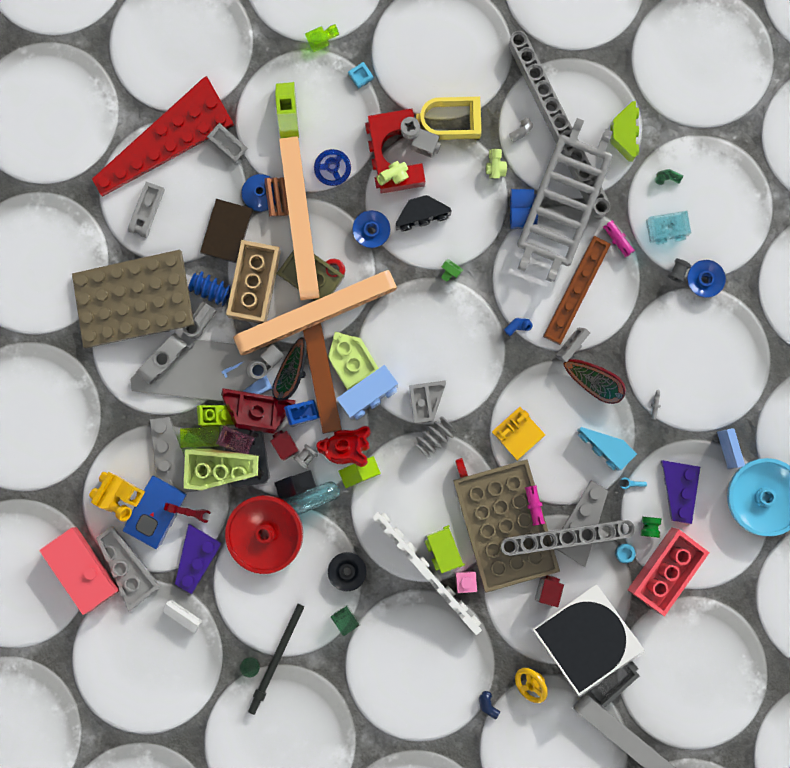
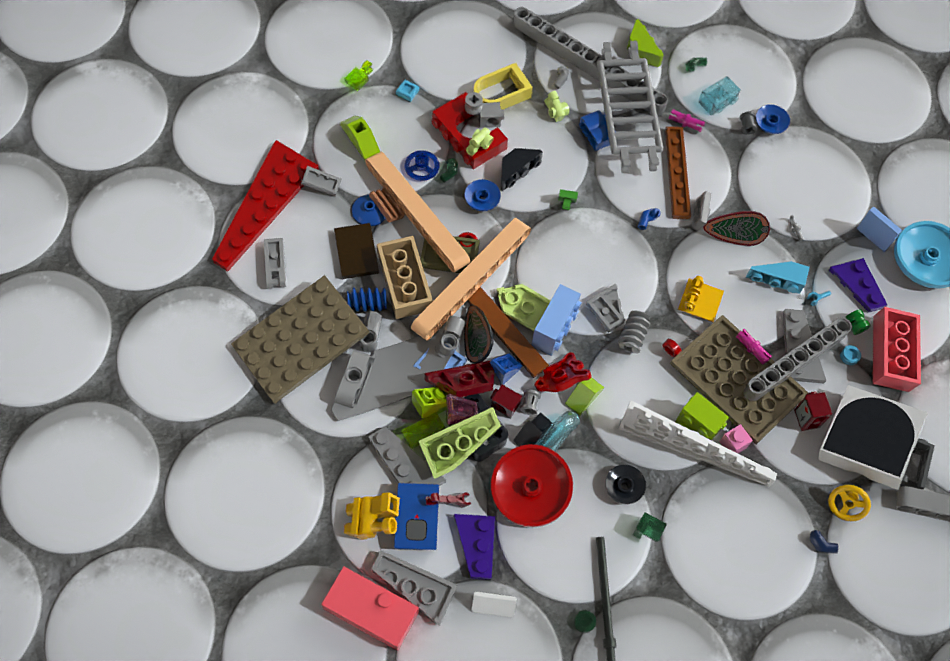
camera: 30 degrees left, 20 degrees down
none -> clear green arm [440,158,458,183]

